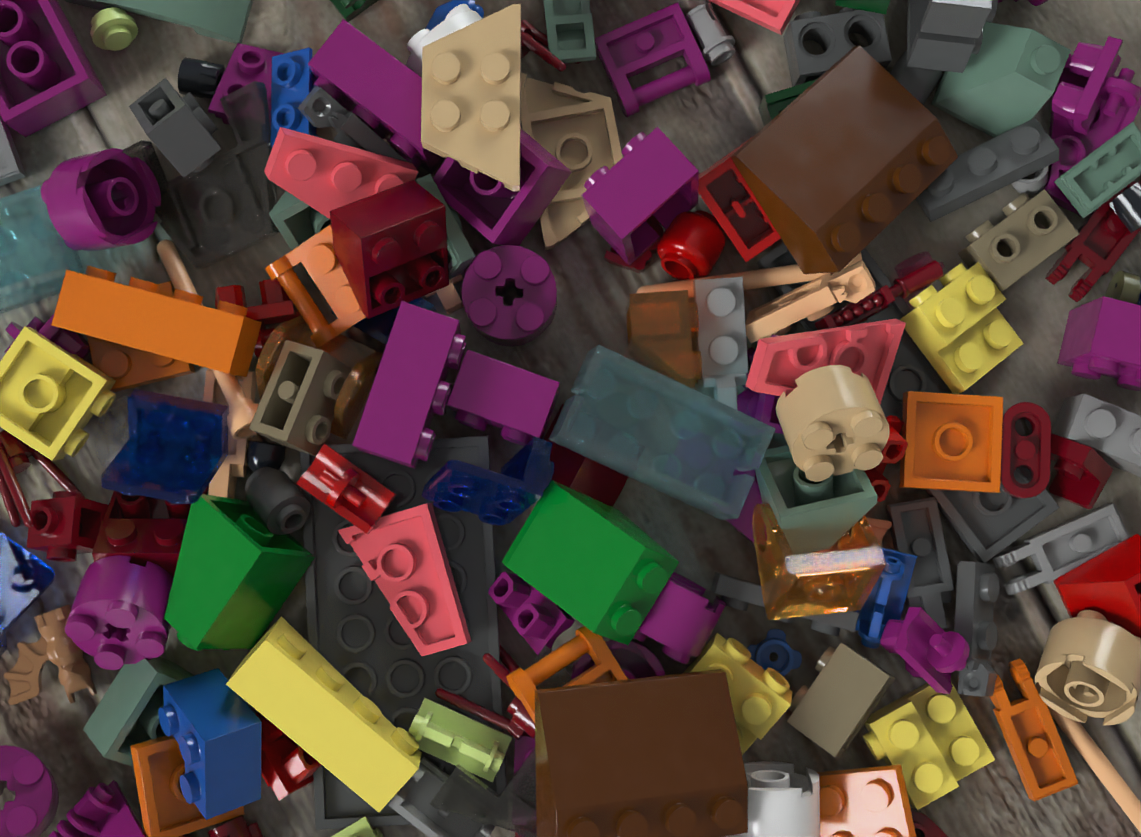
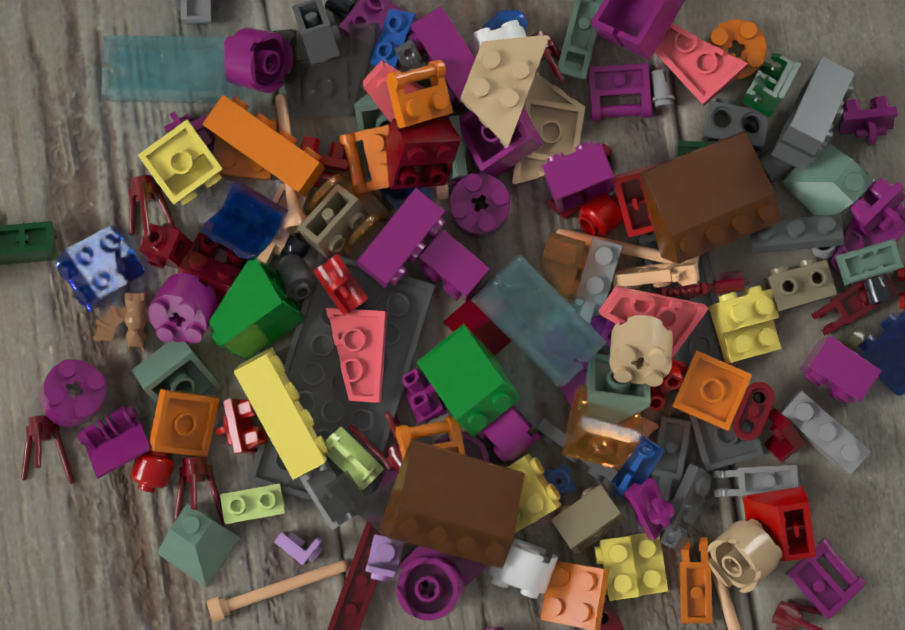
camera: 20 degrees right, 0 degrees up
blue brick [158,668,262,820] -> none
clear blue bracket [422,437,554,525] -> none
none -> orange plate [386,59,453,128]

